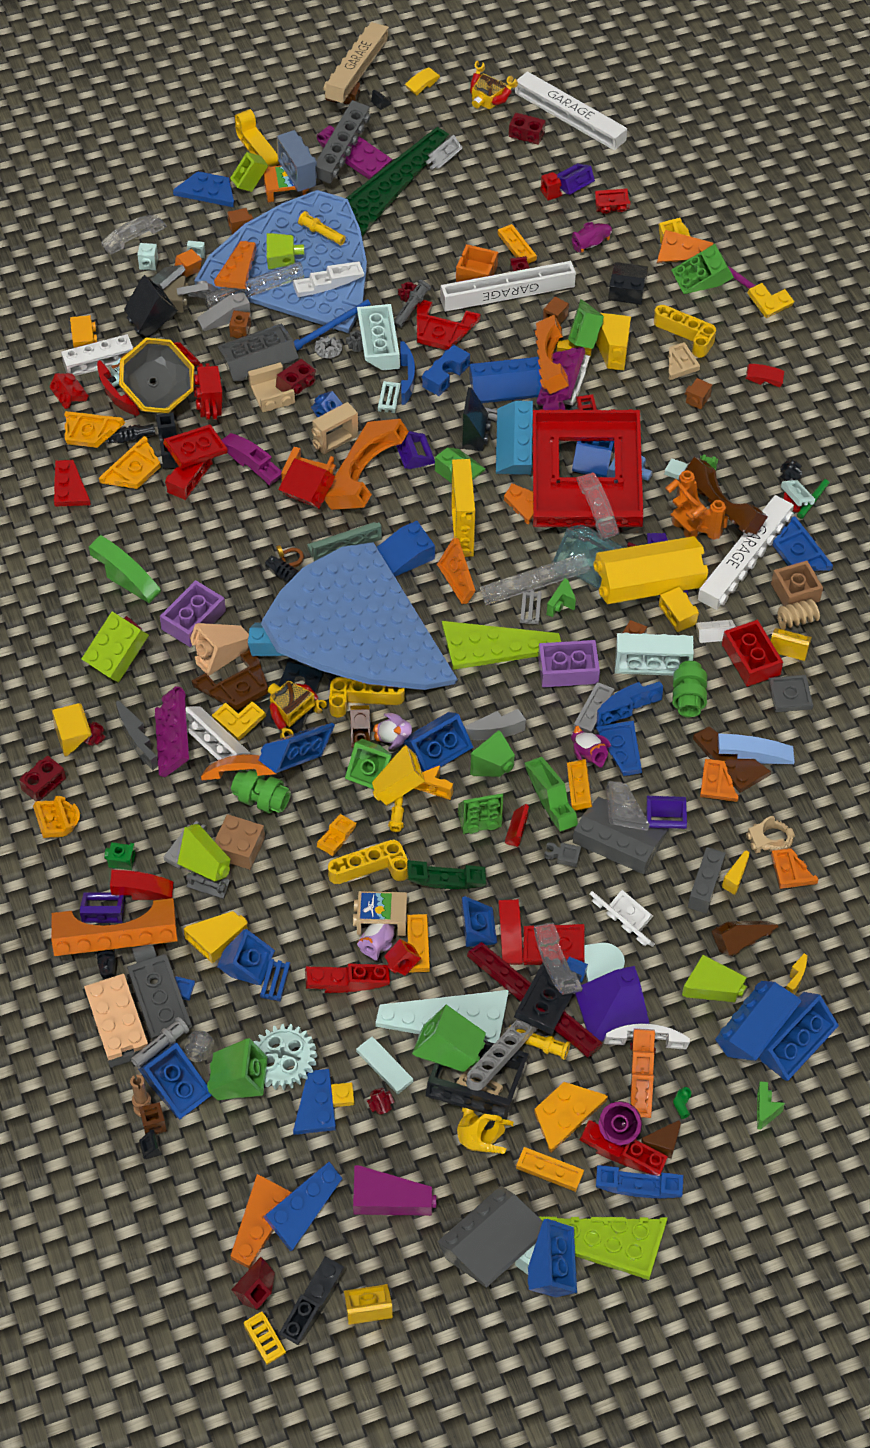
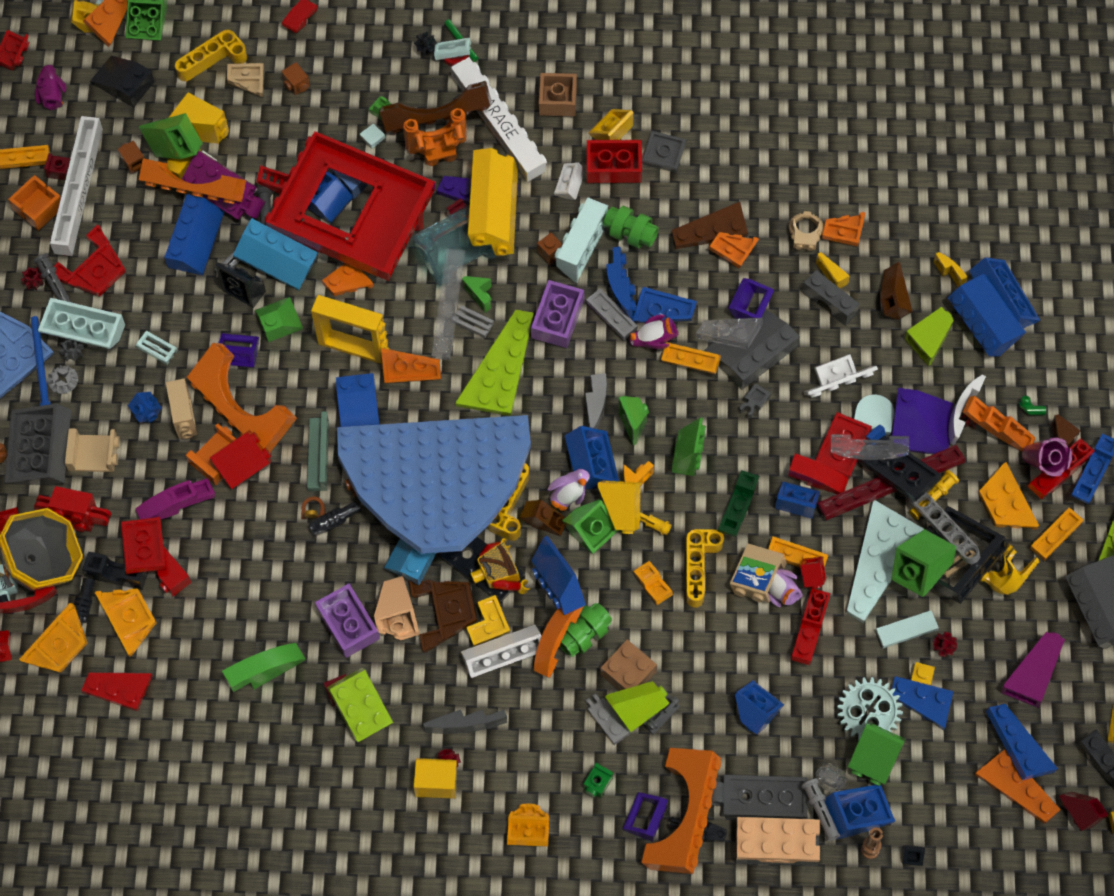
camera: 65 degrees left, 10 degrees up
dark red brick [19,755,66,801] -> none
red slope [110,870,174,900] -> none
reddish brown brick [139,1102,167,1135] -> none
magenta hinge [155,686,189,777] -> none
blue tile [175,976,195,1001] -> none
yellow slope [183,911,248,964] -> none
blue tile [260,959,290,1002] -> none
dark red brick [276,359,316,395] -> none
blue slope [400,341,415,405] -> none
blue arch [422,345,470,396] -> none
red slope [505,804,529,847] -> none
bright green slope [524,757,578,831] -> none
clear slope [576,472,619,540] -> none
yellow brick [659,587,699,632] -> none
light blue slope [718,734,794,764] -> none
bright green slope [757,1082,785,1130] -> none
blue wing [773,516,833,571] -> none
tan piece [777,599,820,630] -> none

